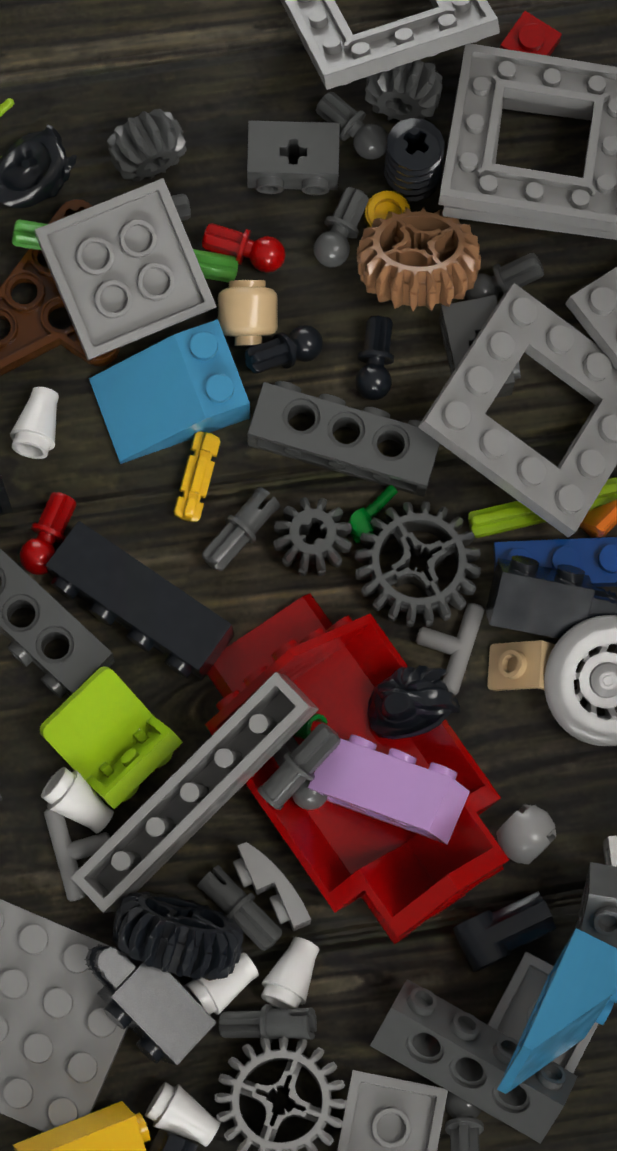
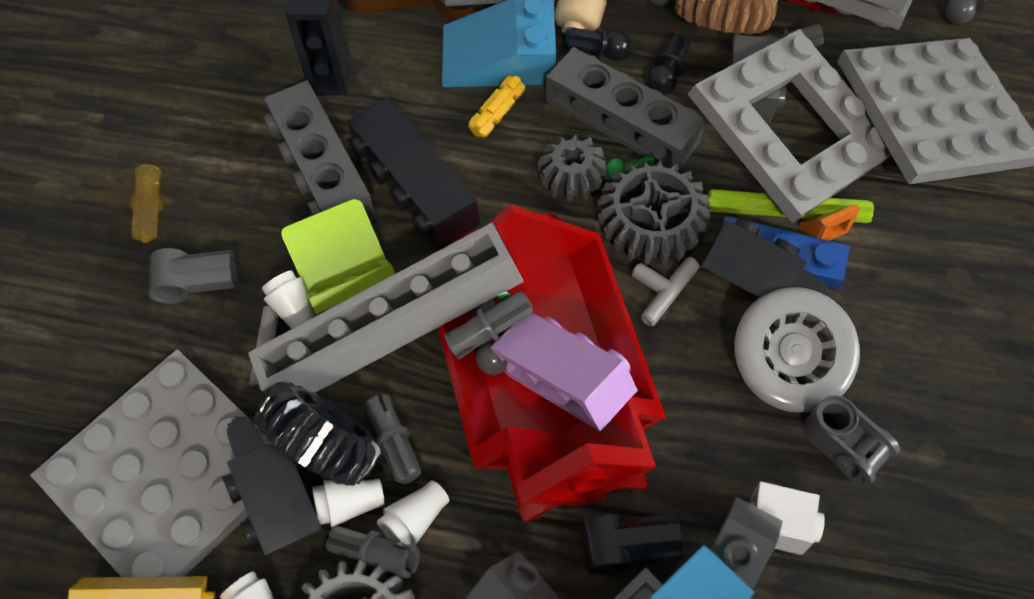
camera: 25 degrees right, 15 degrees down
white cone [10,387,59,459] -> none
red axle [19,492,76,575] -> none
dark grey axle [202,487,280,572] -> none
light grey slope [233,842,311,931] -> none
black hat [367,665,460,739] -> none
tan bracket [487,640,555,691] -> none
light grey piece [496,805,556,864] -> none

